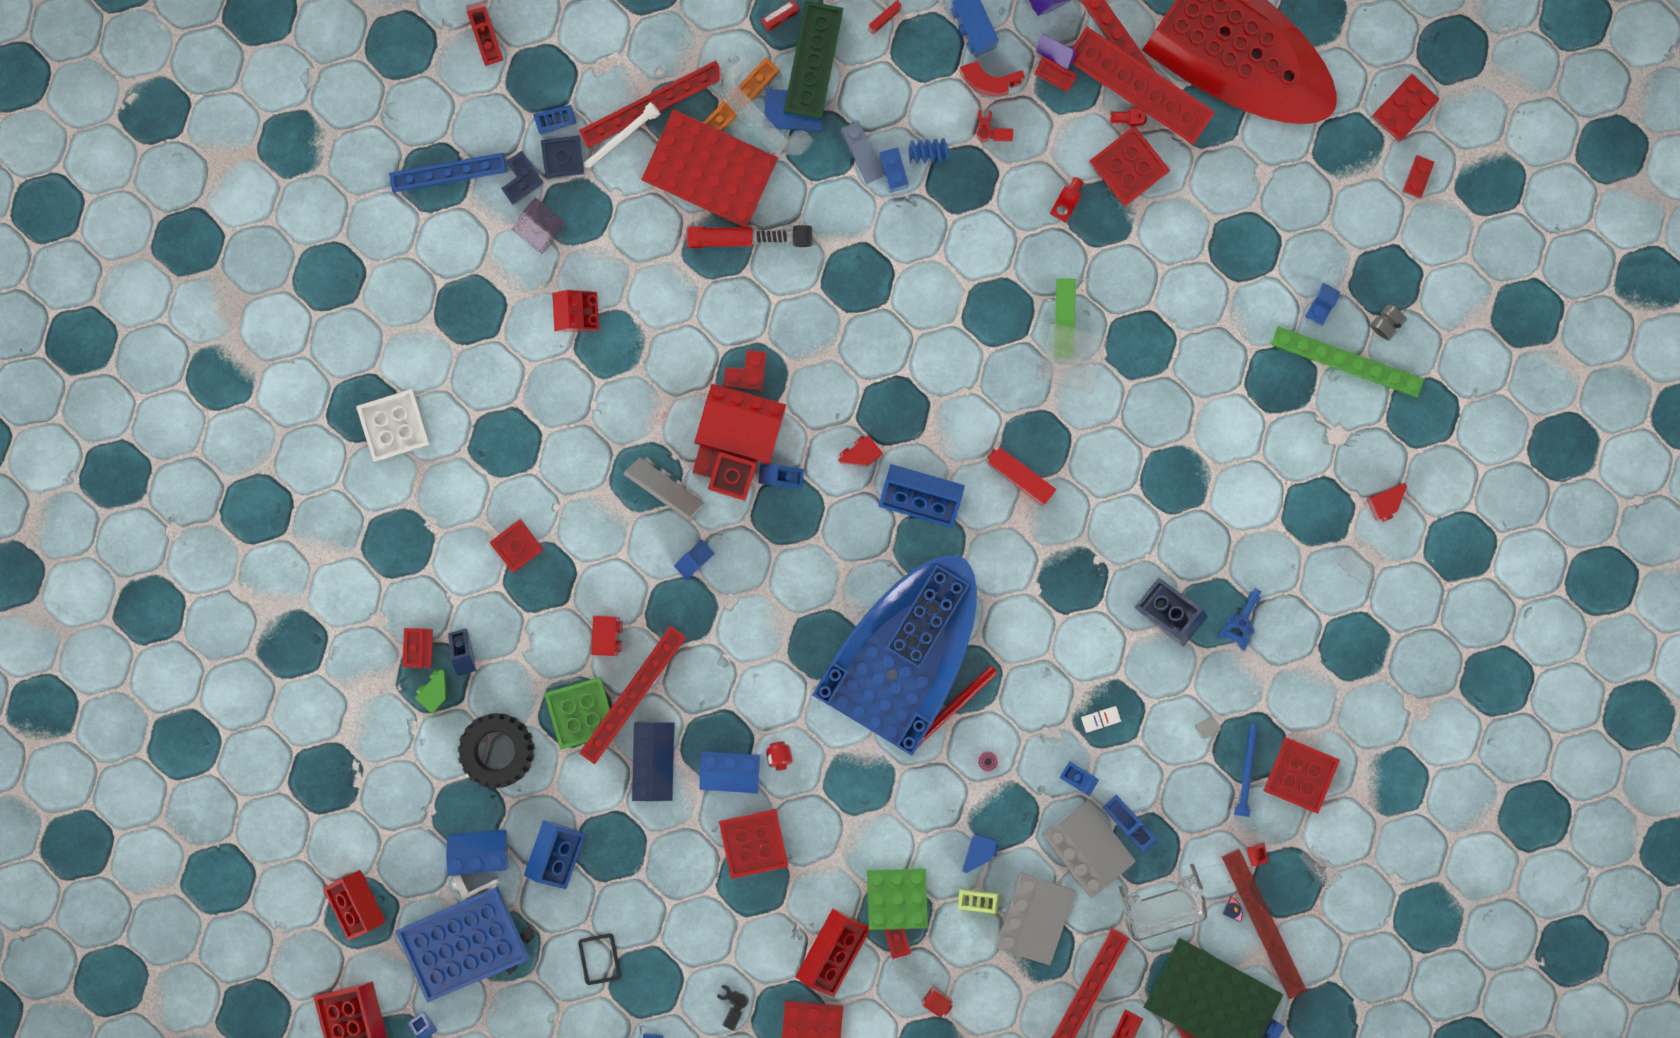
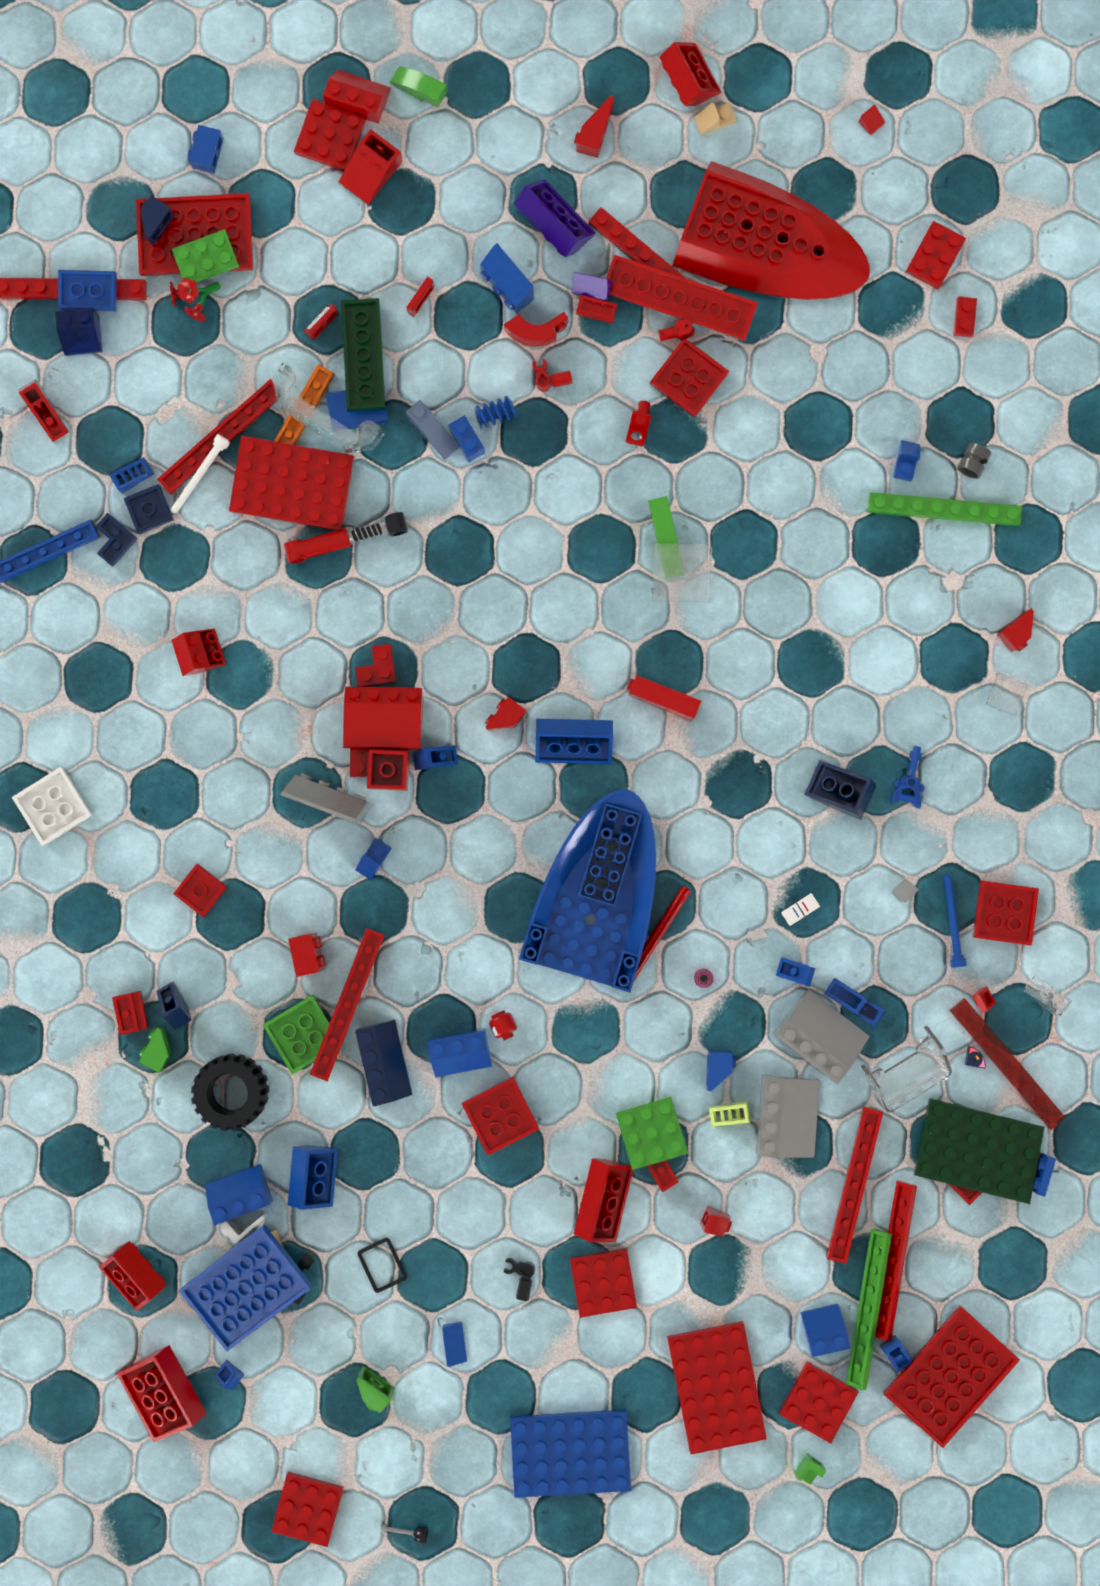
camera: 10 degrees left, 0 degrees up
clear purple slope [512,197,567,254] -> none

